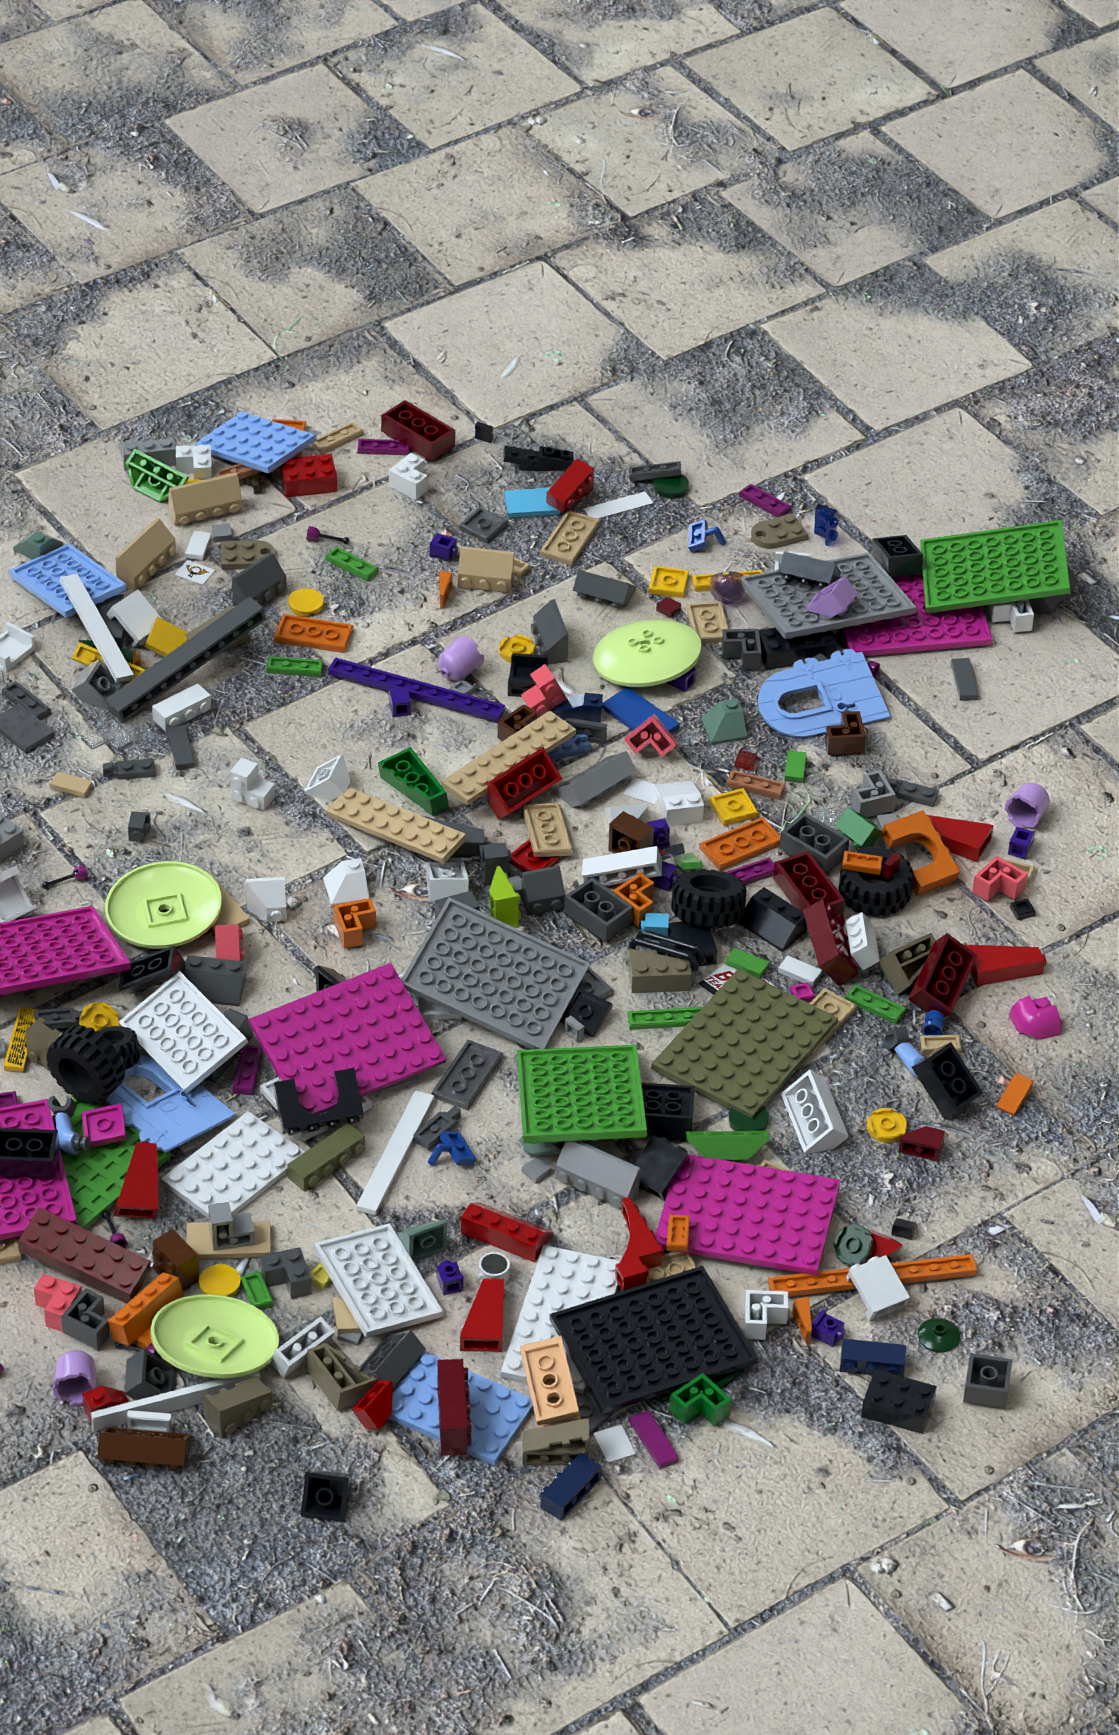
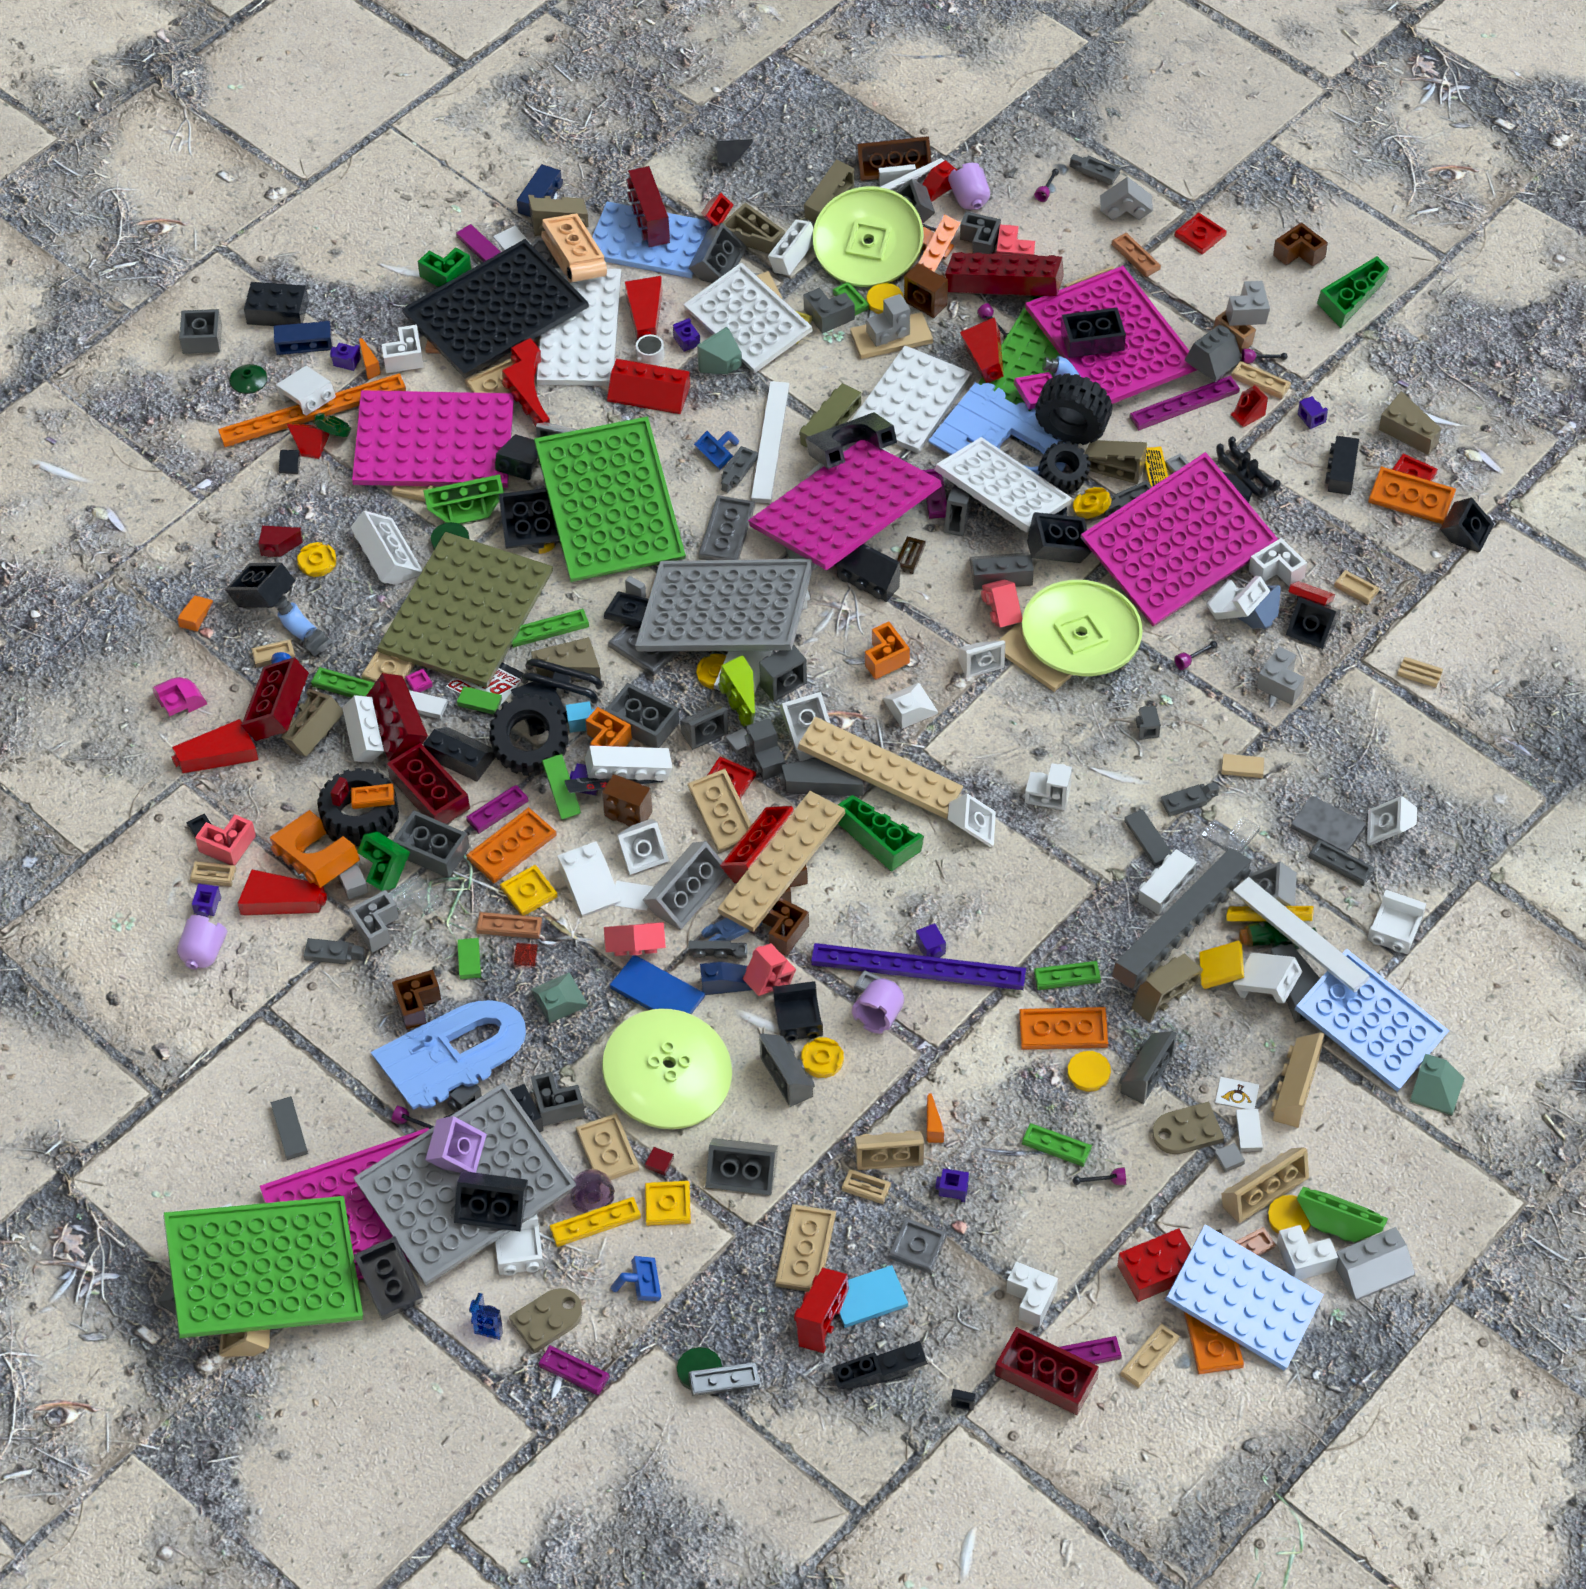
camera: 170 degrees right, 10 degrees up
white sticker [584,492,653,519] -> none
dark purple brick [647,818,670,850] -> none
orange plate [667,1214,690,1252] -> none

